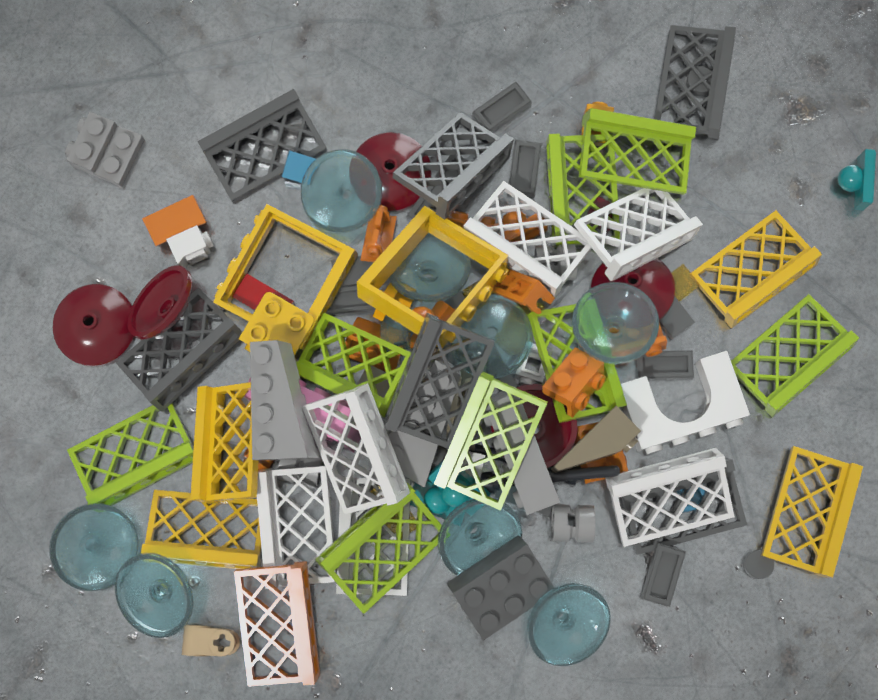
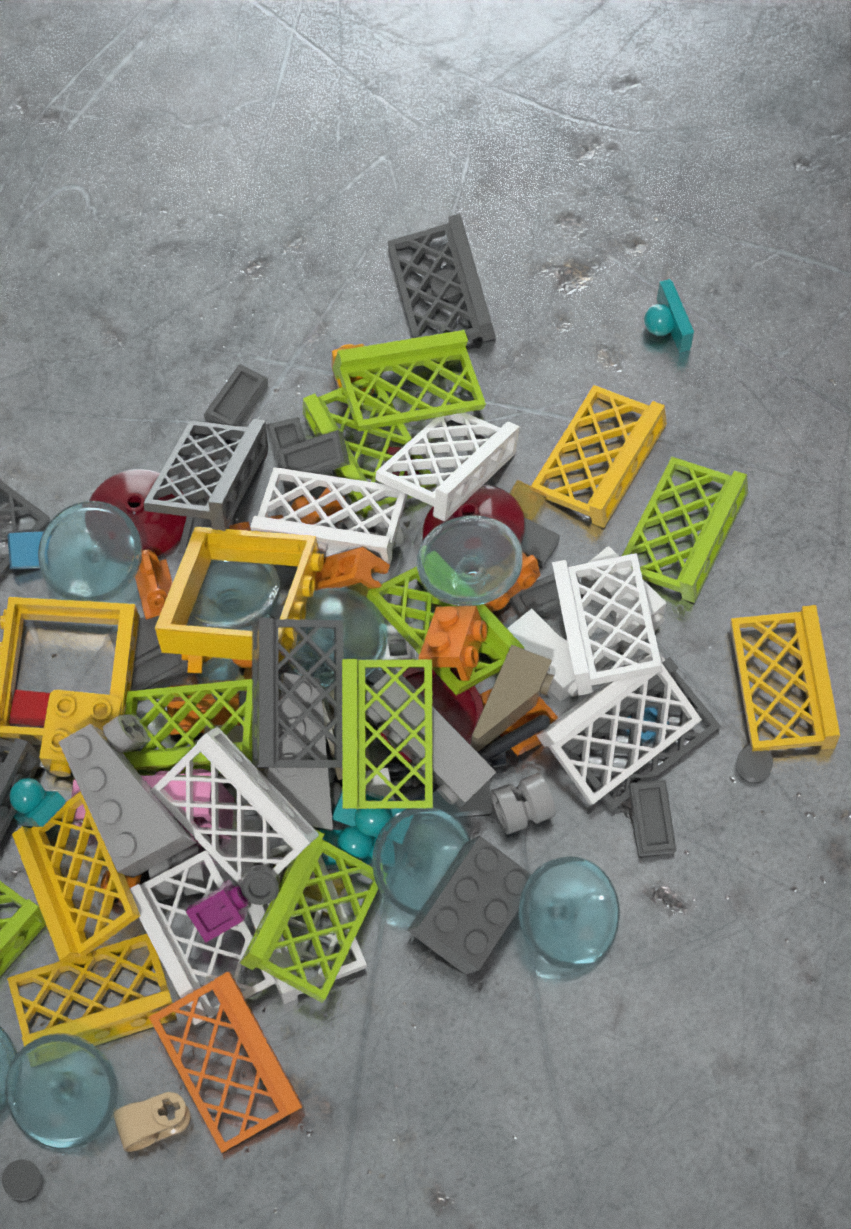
camera: 25 degrees left, 15 degrees down
none -> dark grey tile [2,1159,42,1201]
none -> teal tile [10,778,66,827]
none -> light grey beam [103,714,149,753]
none -> magenta bracket [185,879,249,943]
none -> dark grey tile [241,865,280,905]
none -> dark grey tile [277,430,349,484]
none -> white fence [552,553,663,696]

